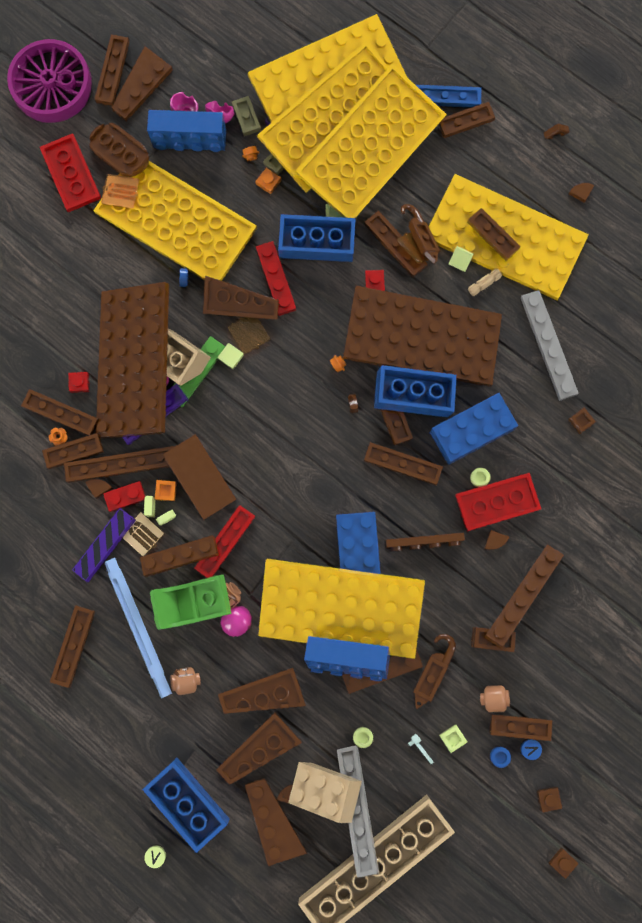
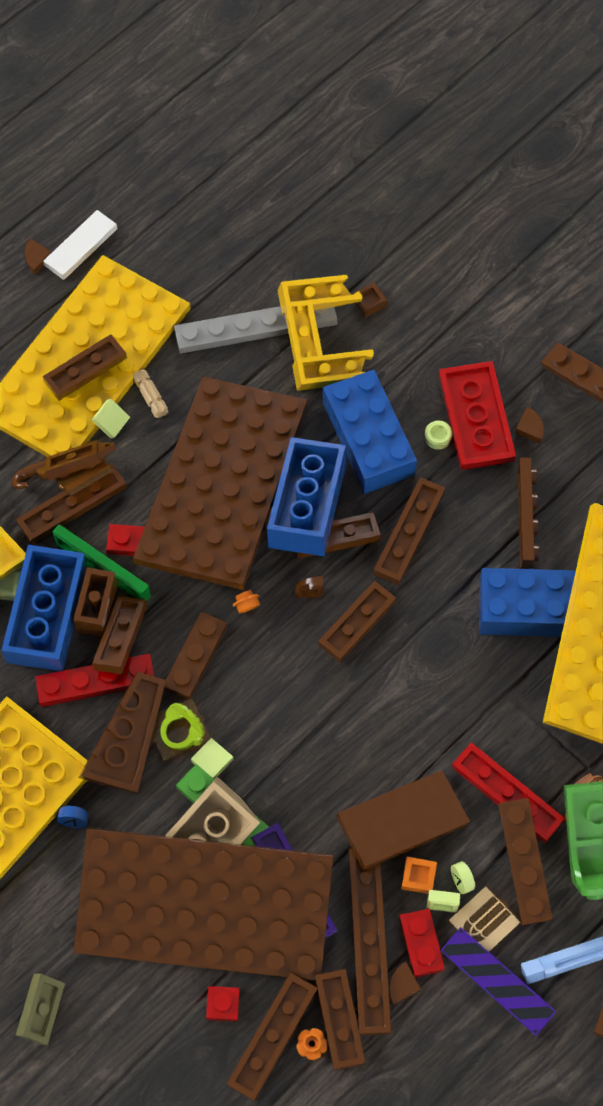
camera: 85 degrees left, 15 degrees down
none -> olive plate [16,974,65,1045]
none -> white tile [44,210,117,280]
none -> green tile [53,524,151,602]
none -> reddish brown brick [74,568,118,637]
none -> reddish brown plate [92,596,147,674]
none -> lime piece [160,703,204,750]
none -> reddish brown plate [164,612,228,701]
none -> yellow wedge [278,275,374,391]
none -> reddish brown plate [318,581,396,663]

